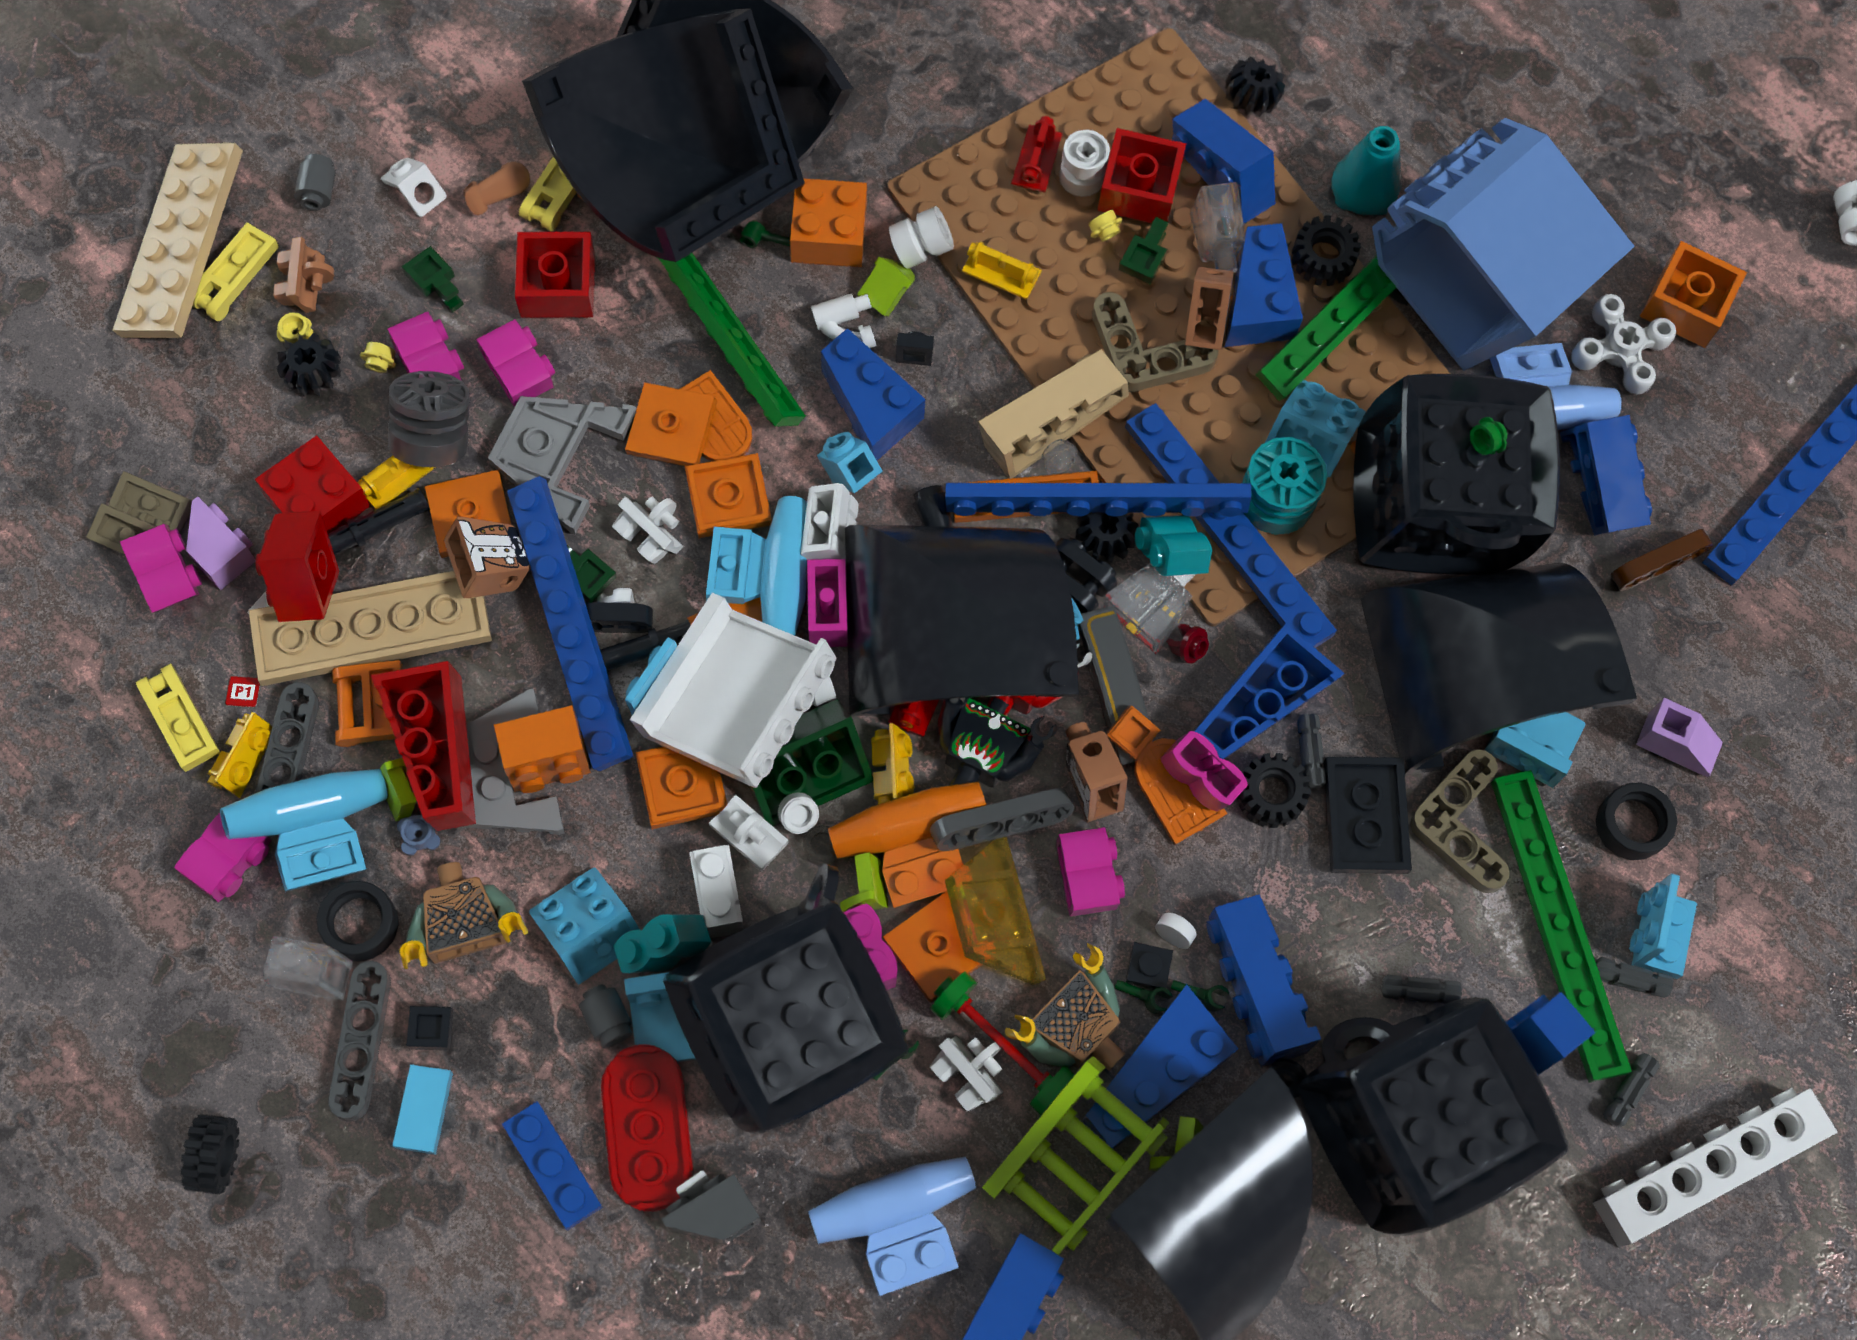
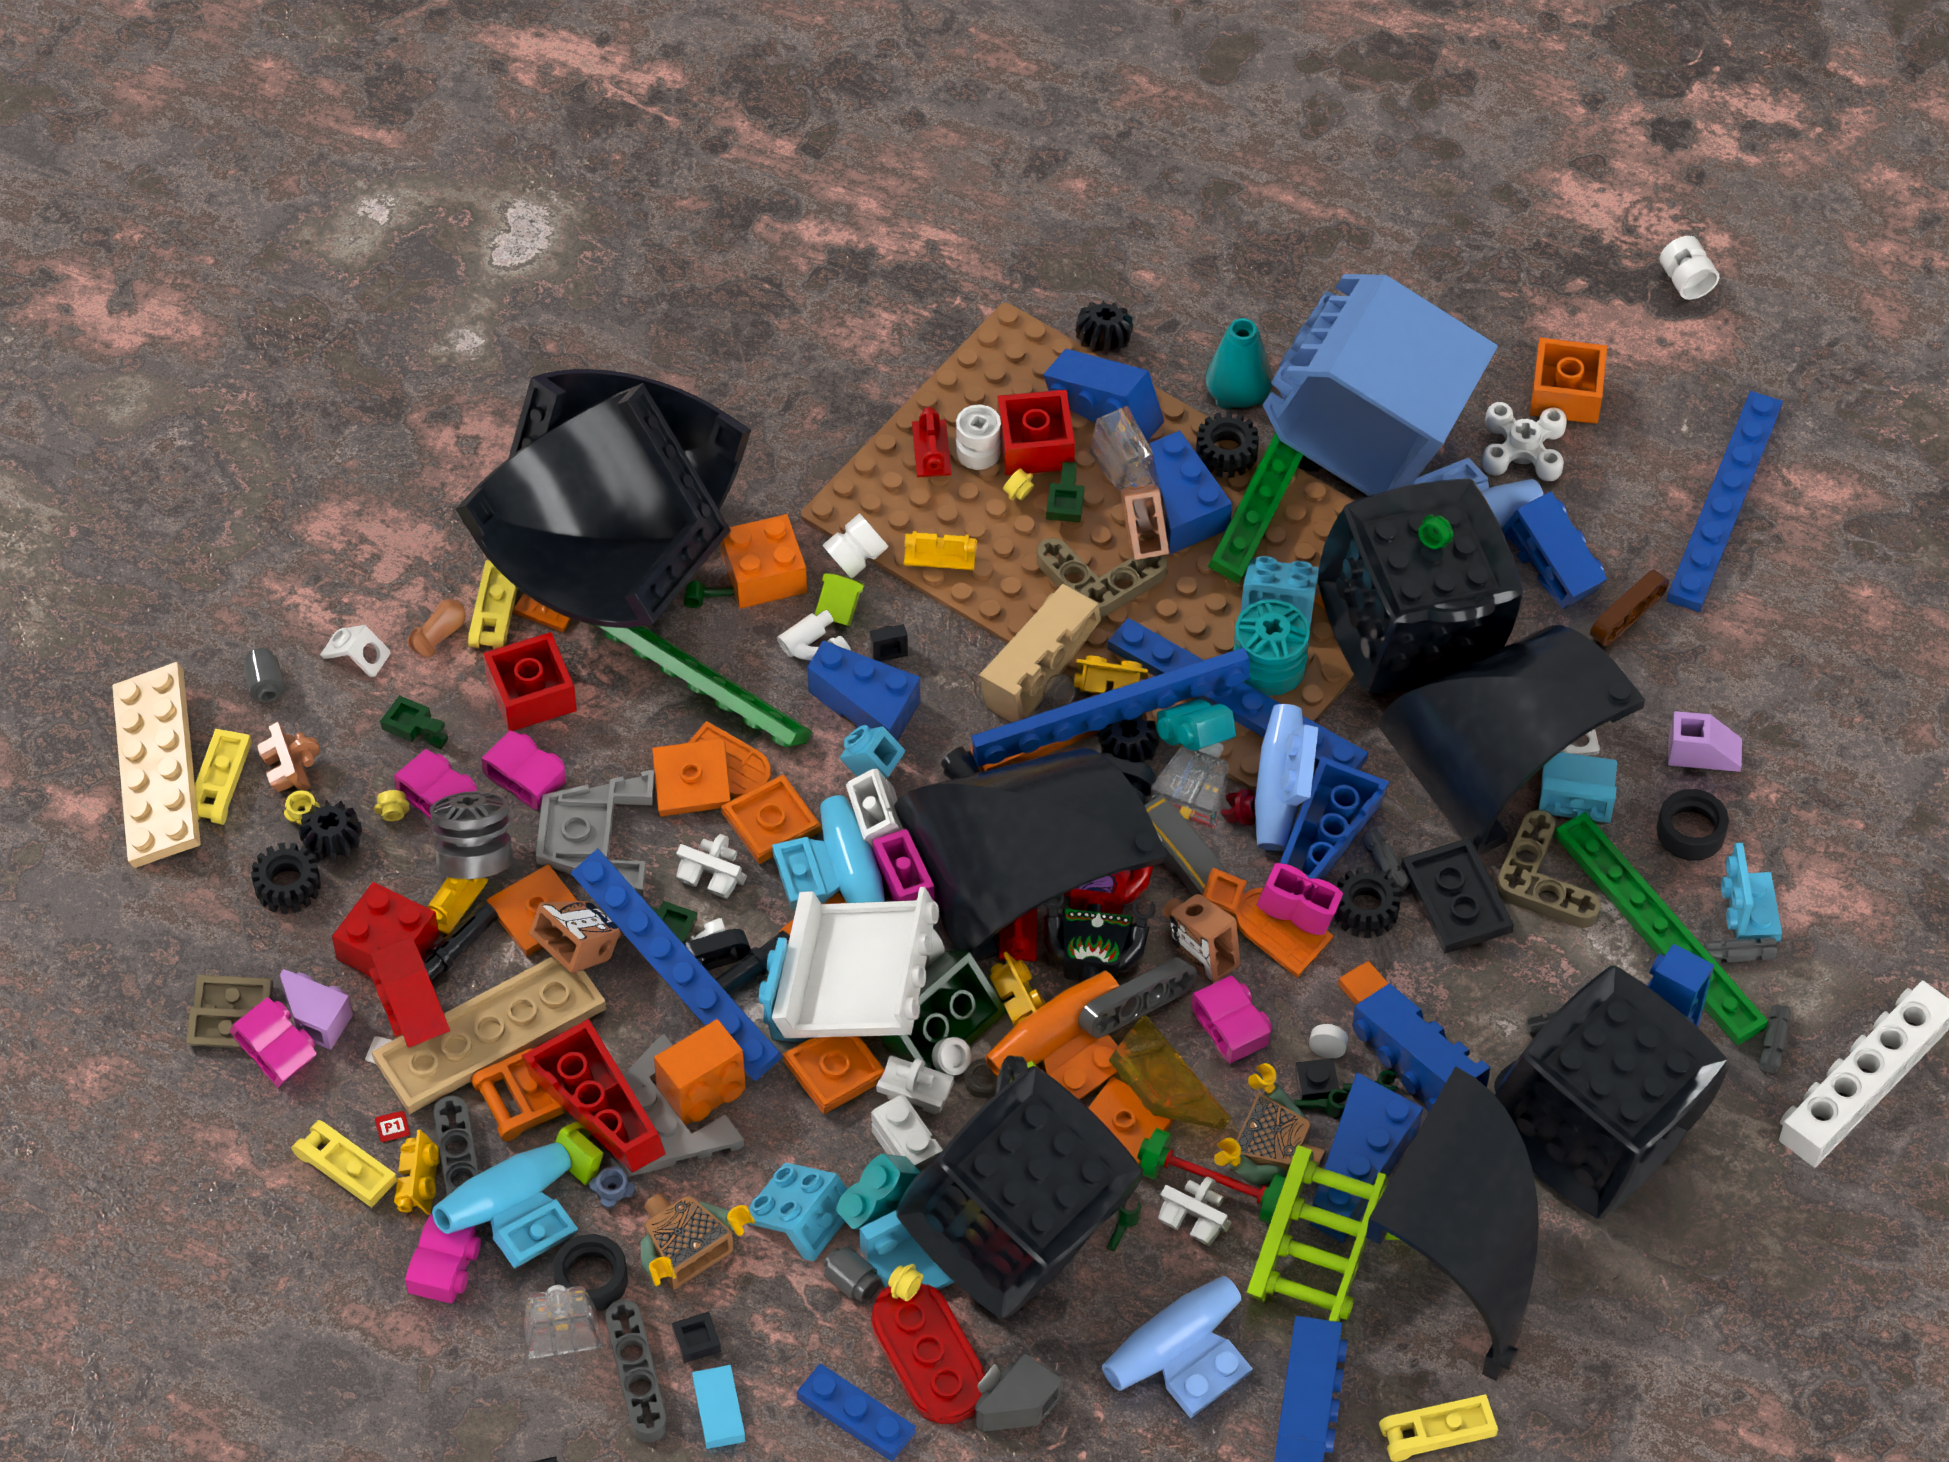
camera: 15 degrees left, 15 degrees down
none -> black tyre [251,843,321,914]
none -> light yellow plate [888,1264,923,1301]
none -> yellow hinge [1074,655,1149,694]
none -> light blue plate [1255,704,1318,852]
none -> orange tile [1338,960,1389,1005]

